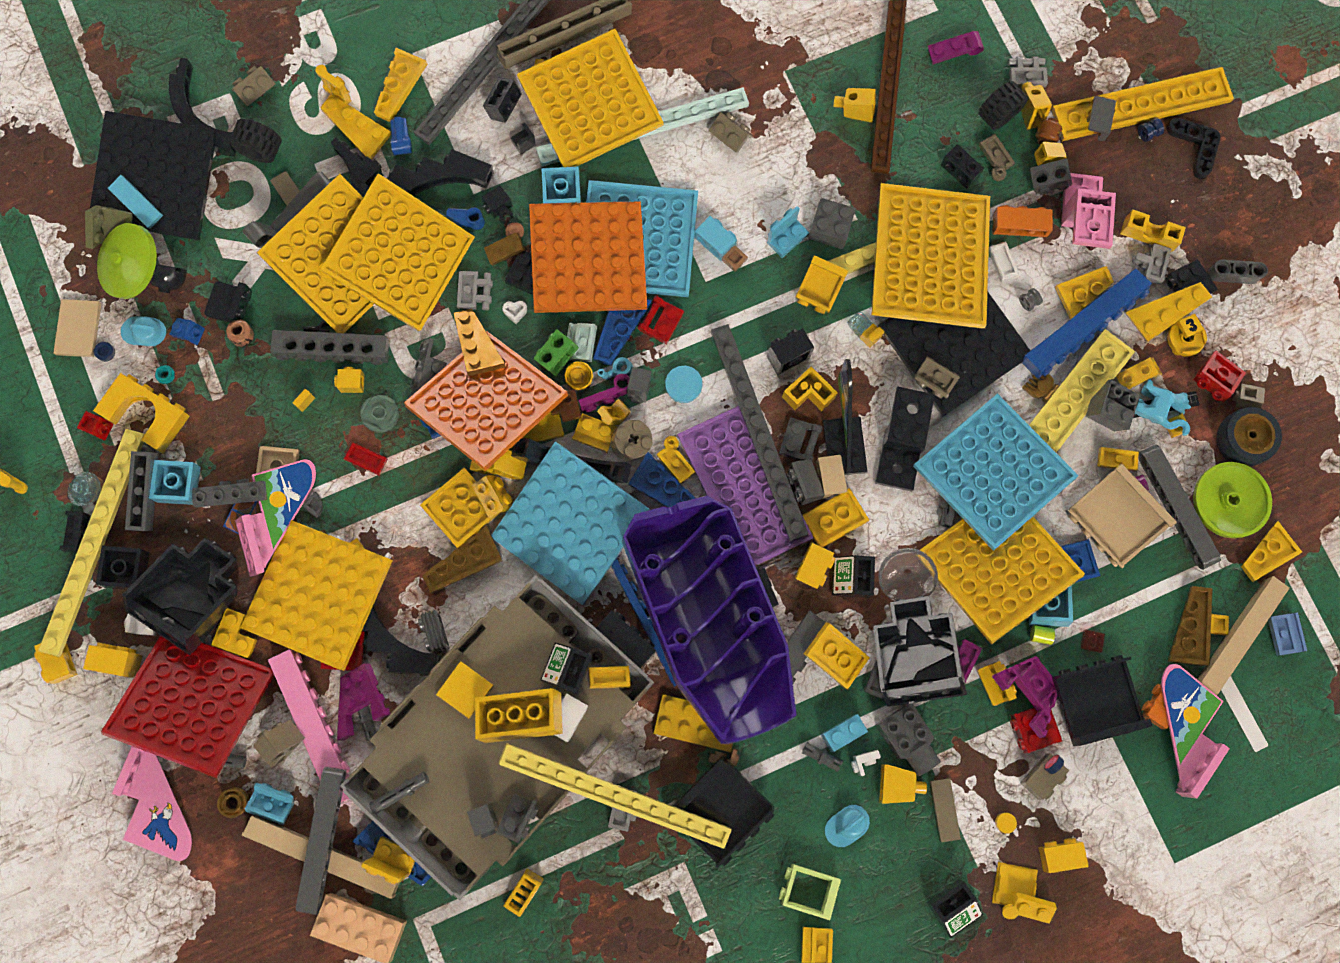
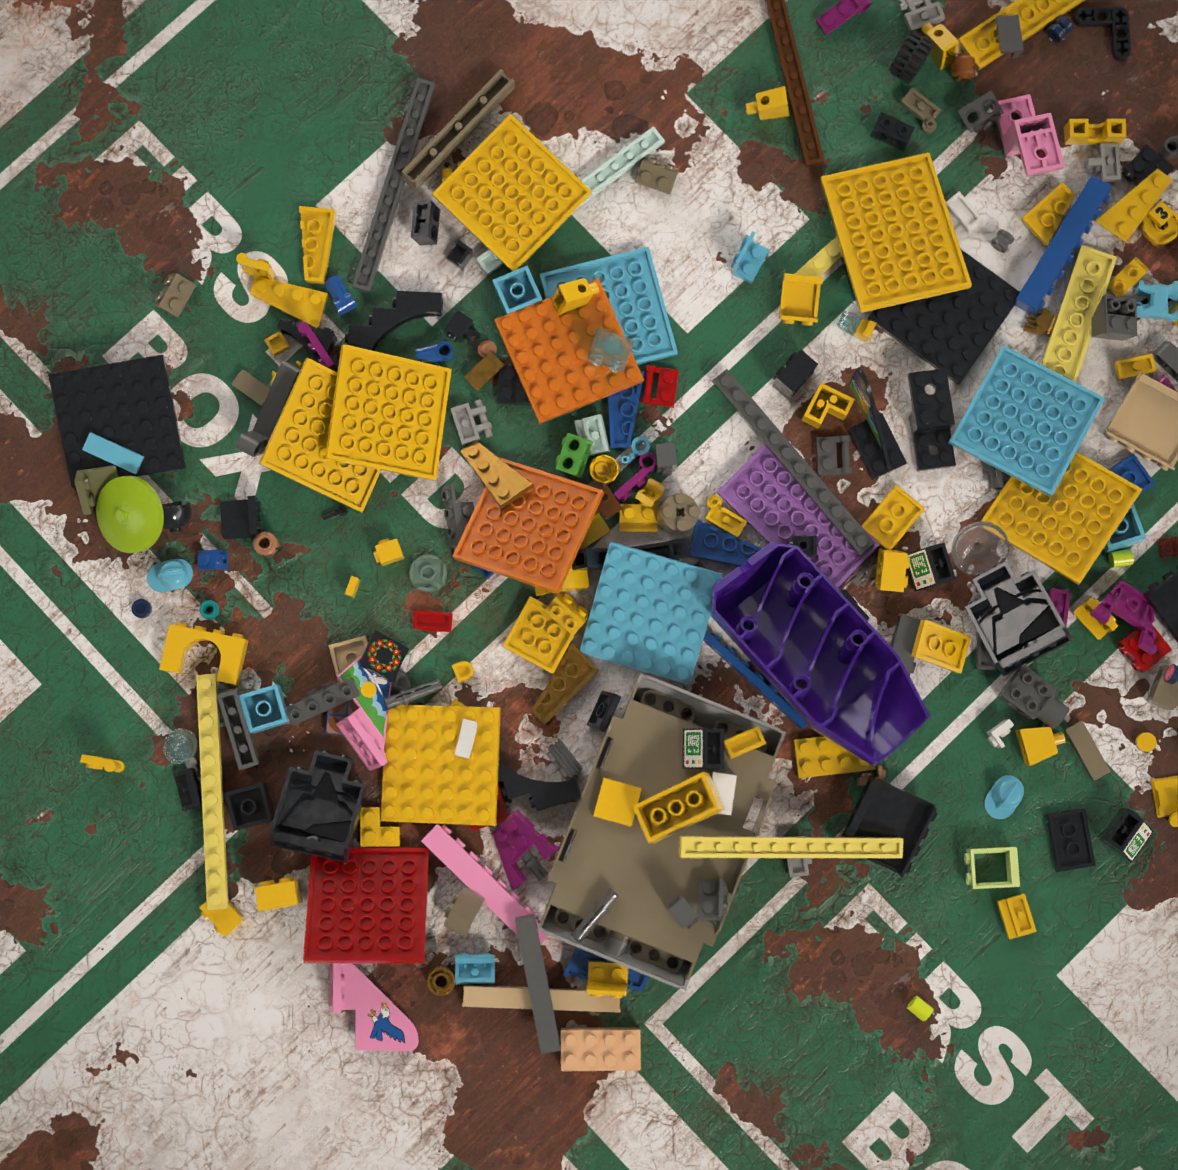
camera: 20 degrees left, 5 degrees up
tan tile [54,299,102,357] -> none
red bracket [77,411,114,440] -> none
white bracket [124,614,157,636] -> none
black arch [169,58,236,157] -> none
black tyre [229,119,282,163] -> none
dark grey brick [270,330,390,365] -> none
white tile [502,301,527,324] -> none
yellow slope [503,868,544,917] -> none
black brick [596,611,656,670] -> none
medium azure tile [665,365,703,403] -> none
medium azure brick [694,216,737,261] -> none
medium nougat plate [722,245,748,272] -> none
dark grey slope [786,460,825,506] -> none
dark grey pin [802,742,843,772] -> none
dark grey brick [808,198,856,249] -> none
tan panel [816,455,847,499] -> none
medium azure brick [821,714,868,752] -> none
dark tan bracket [915,357,960,398] -> none
orange brick [993,205,1053,237] -> none
yellow brick [1034,142,1067,166] -> none
none -> yellow tile [264,331,291,357]
none -> magenta plate [298,322,336,370]
none -> tile [358,630,409,683]
none -> dark grey pin [384,679,442,710]
none -> yellow tile [451,661,474,683]
none -> white sticker [455,719,478,758]
none -> yellow torso [551,278,599,315]
none -> black tile [587,690,621,733]
none -> clear light blue brick [588,328,634,372]
none -> black brick [788,535,817,557]
none -> black tile [1045,808,1096,872]

